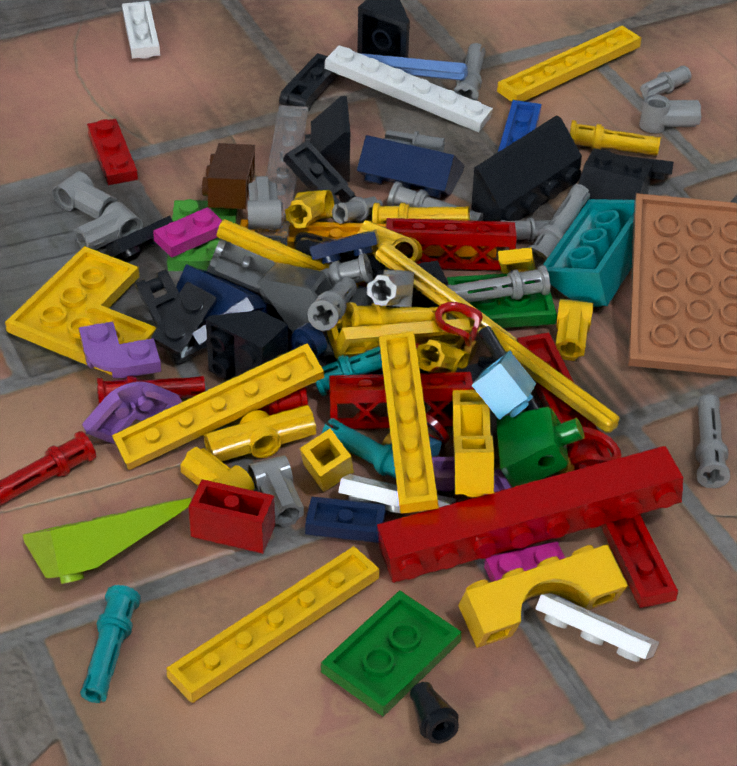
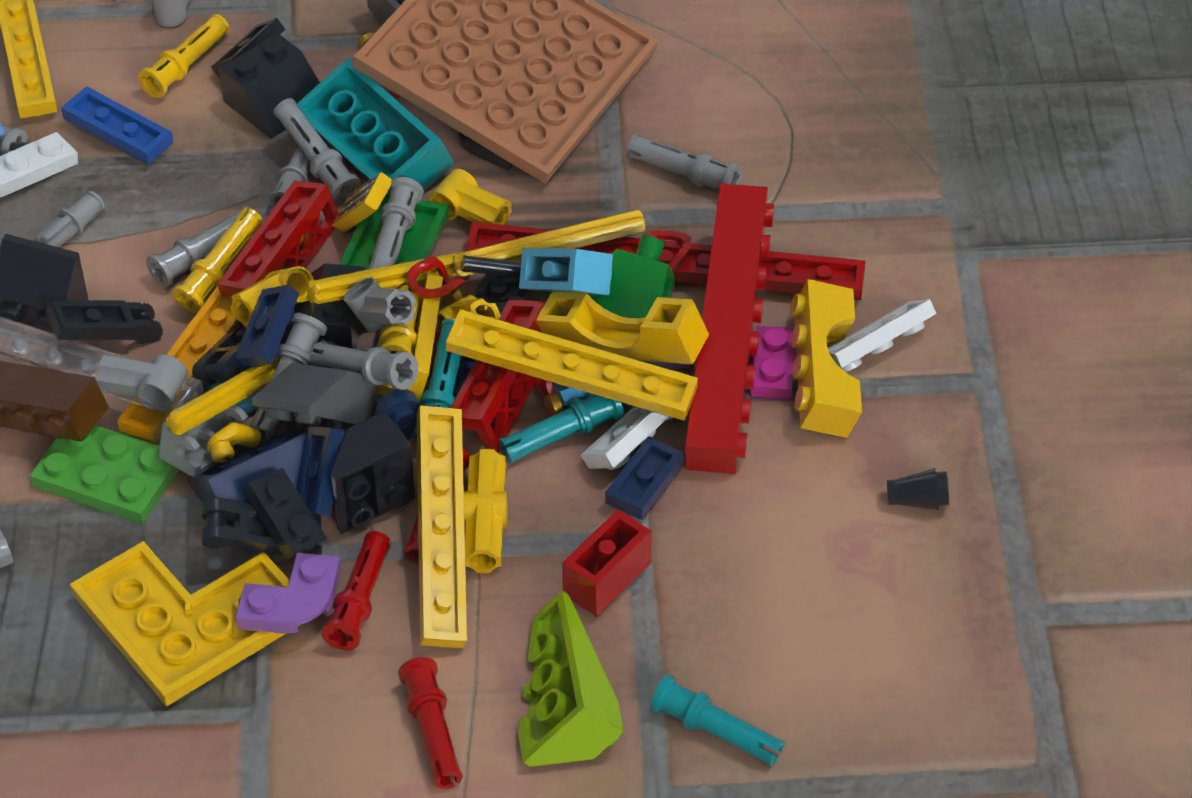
camera: 65 degrees left, 5 degrees up
light grey piece [74,202,143,250] -> none
medium lavender plate [82,382,182,444] -> none
black plate [105,215,173,259] -> none
dark pink plate [153,207,222,258] -> none
yellow plate [166,546,379,703] -> none
yellow piece [180,446,255,491] -> none
light grey piece [248,455,304,527] -> none
yellow piece [285,190,334,228] -> none
yellow brick [299,428,354,492] -> none
green plate [321,590,462,717] -> none
light grey axle [332,196,383,224] -> none
dark blue slope [357,135,465,199] -> none
black slope [471,115,582,222] -> none
none -> yellow arm [207,422,261,463]

